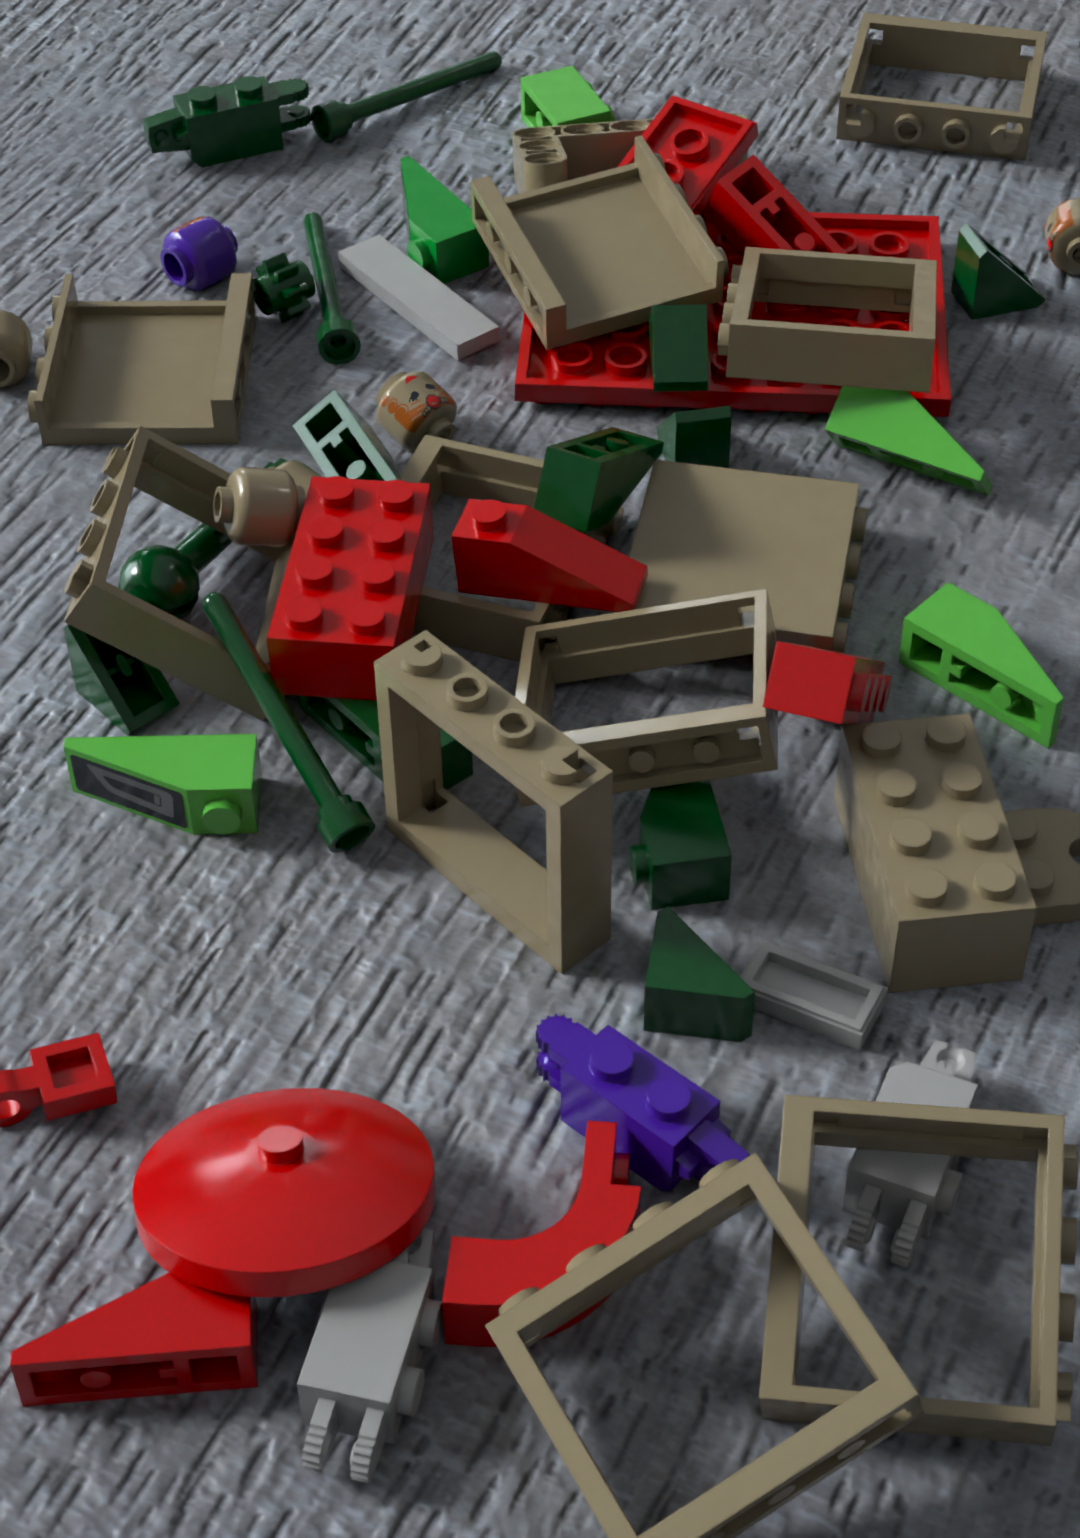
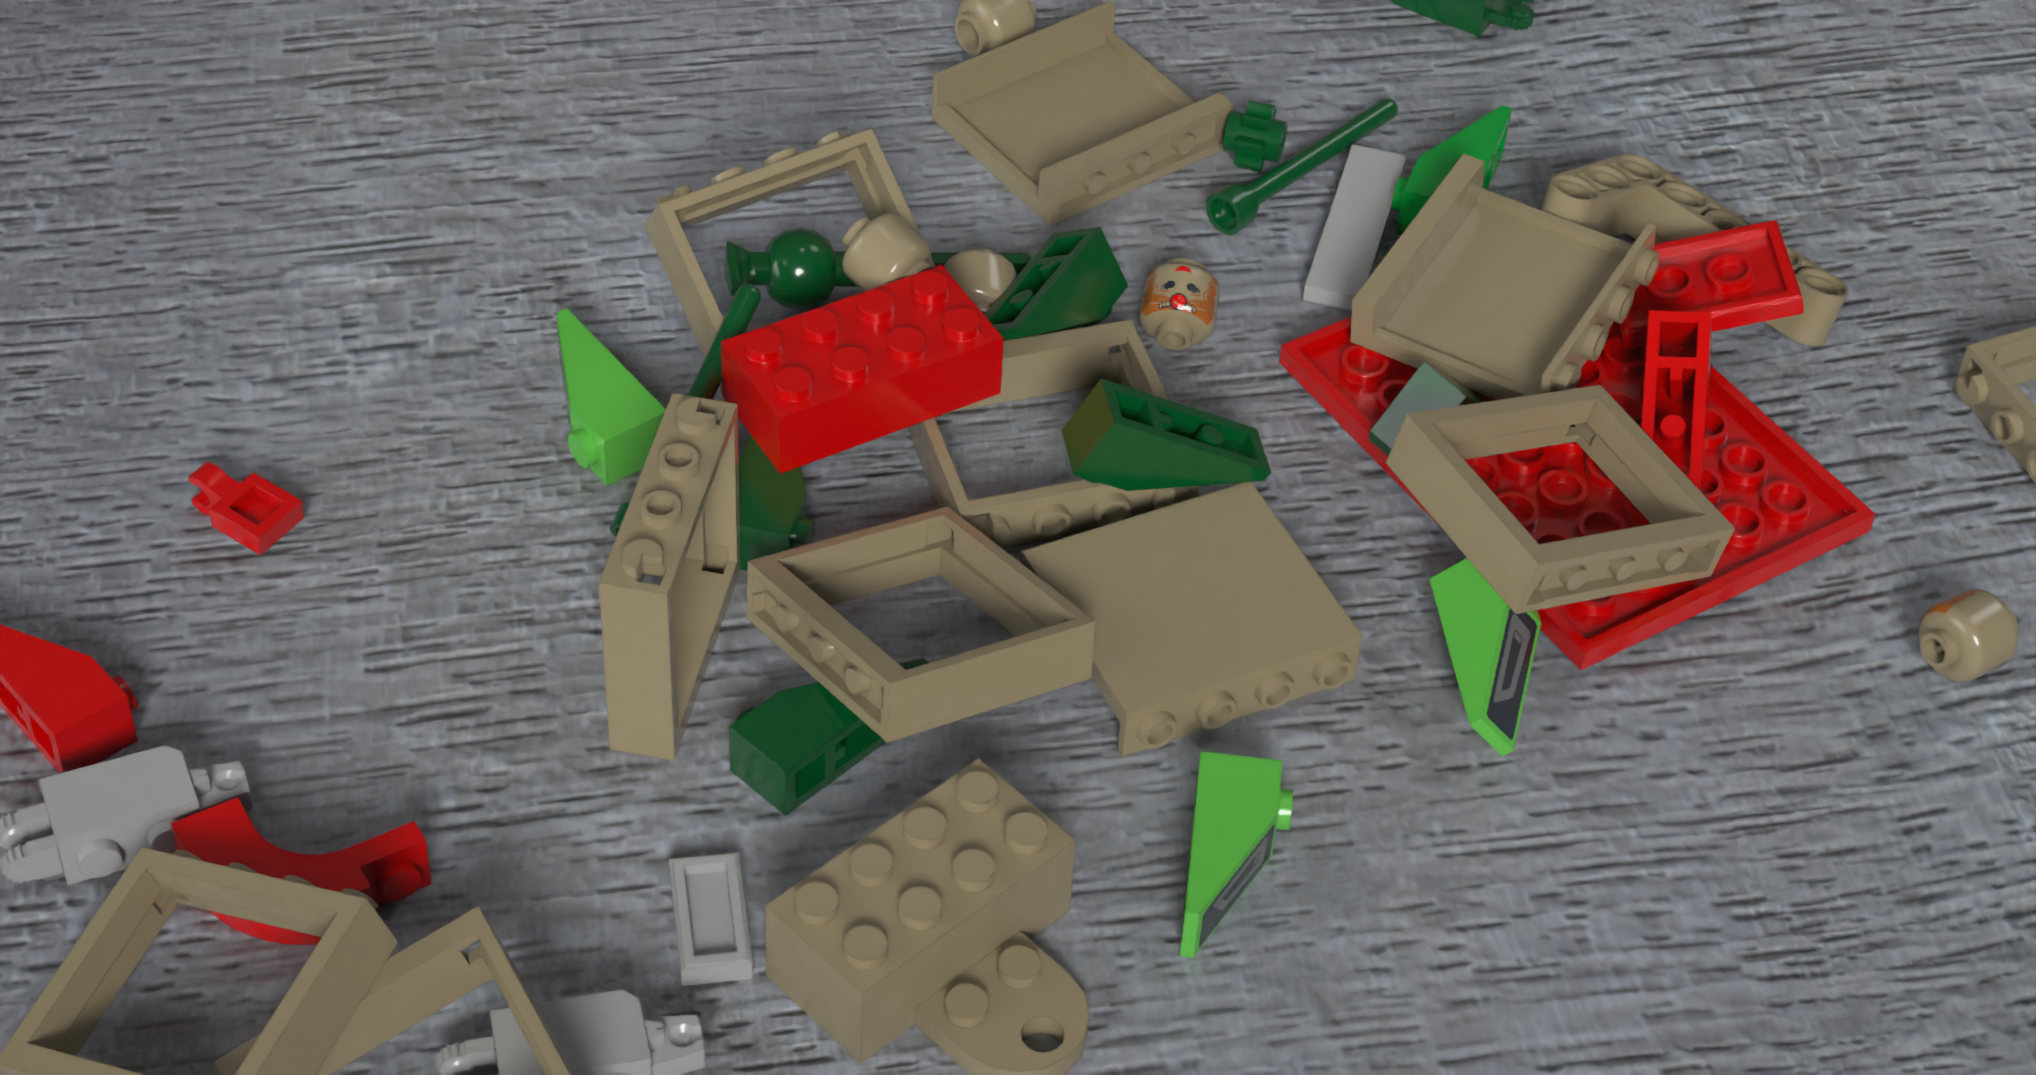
camera: 50 degrees right, 0 degrees up
dark green slope [64,625,180,735] -> none
red dish [133,1088,436,1298] -> none
dark purple head [160,216,238,292] -> none
dark green piece [311,51,502,142] -> none
red slope [451,499,648,612] -> none
bright green brick [521,65,615,128] -> none
dark purple hinge [536,1014,750,1191] -> none
dark green slope [643,906,755,1042] -> none
dark green slope [656,406,732,468] -> none
red brick [762,641,892,724] -> none
dark green slope [951,222,1046,320] -> none

